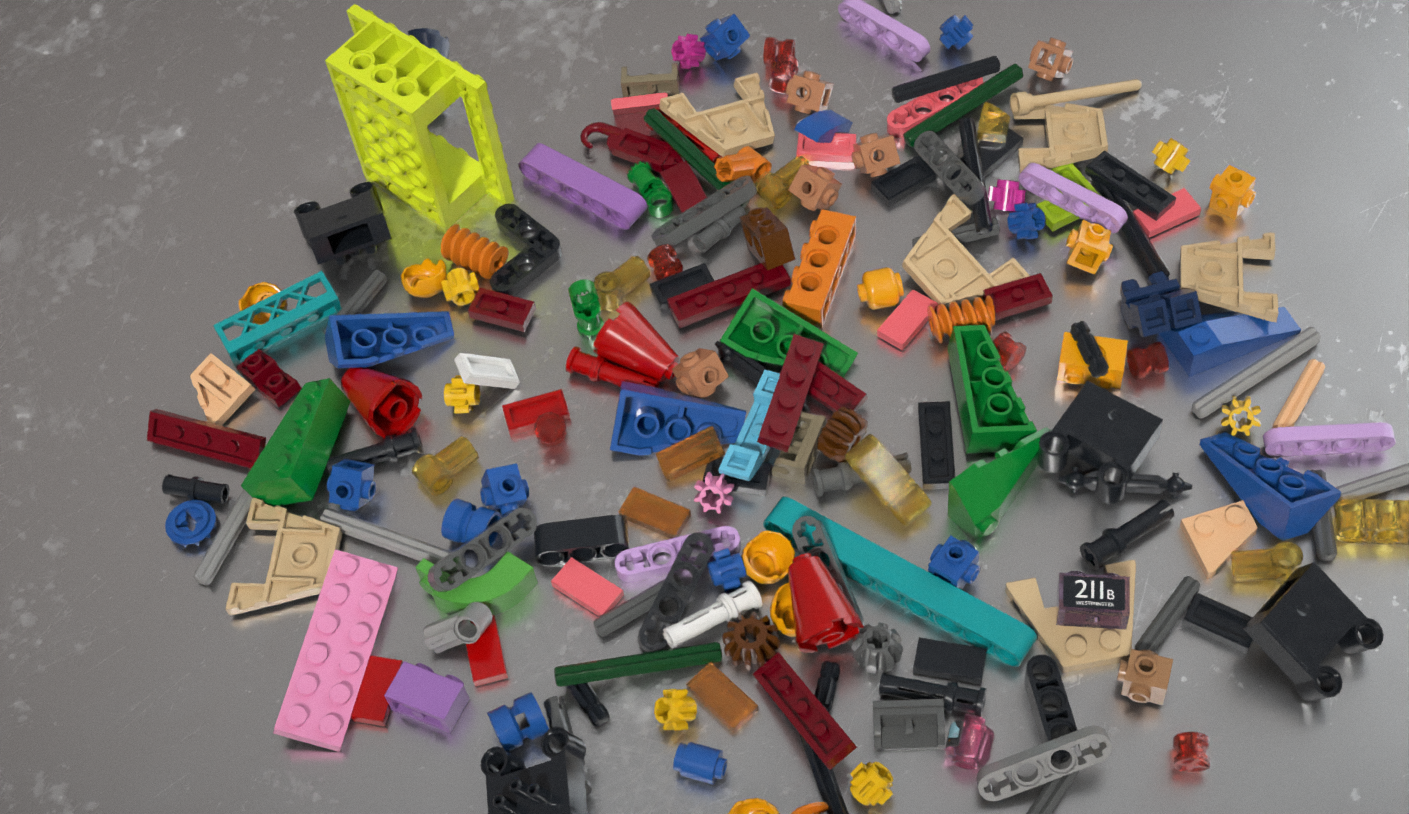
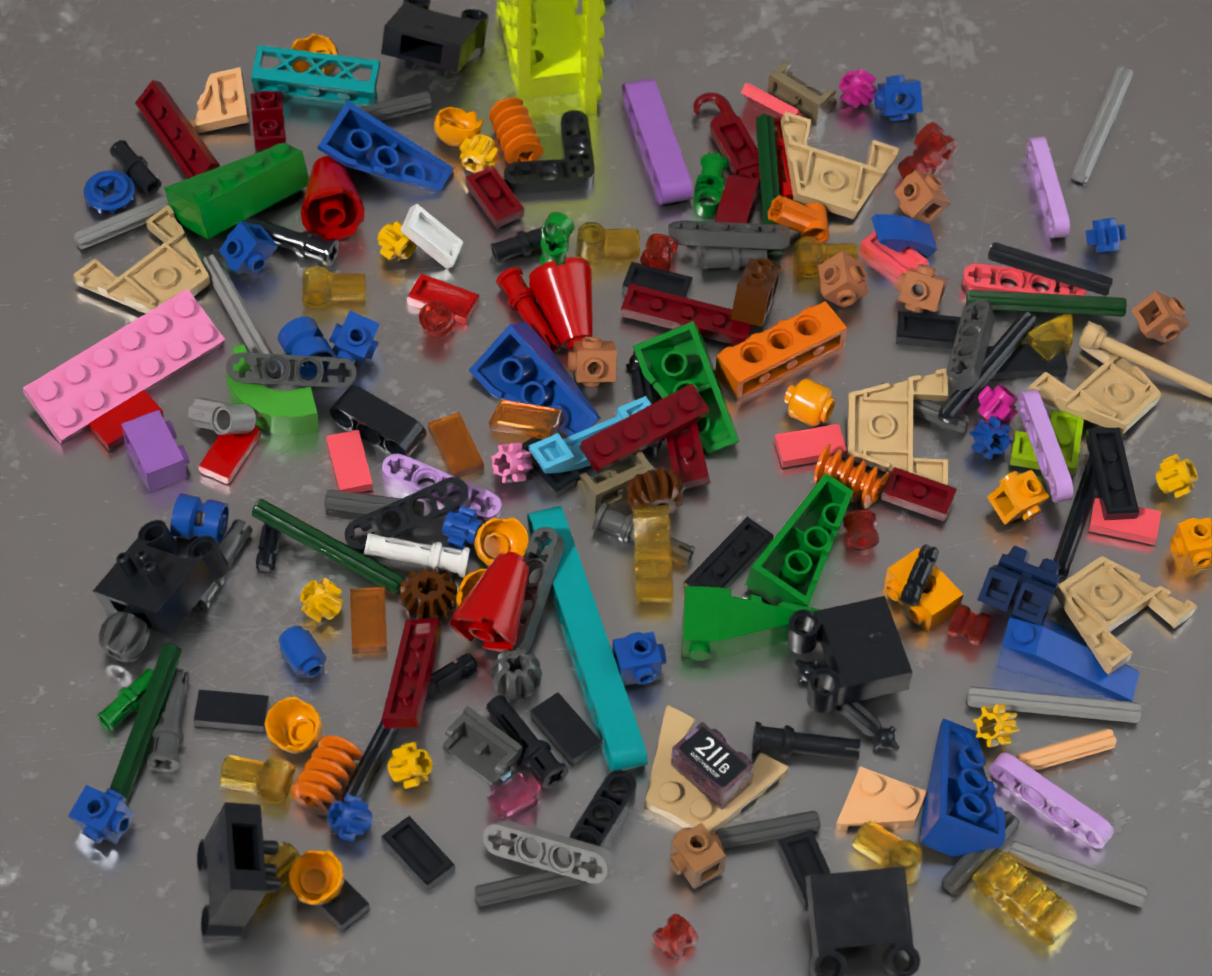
camera: 30 degrees right, 0 degrees up
none -> black pin [490,227,542,263]

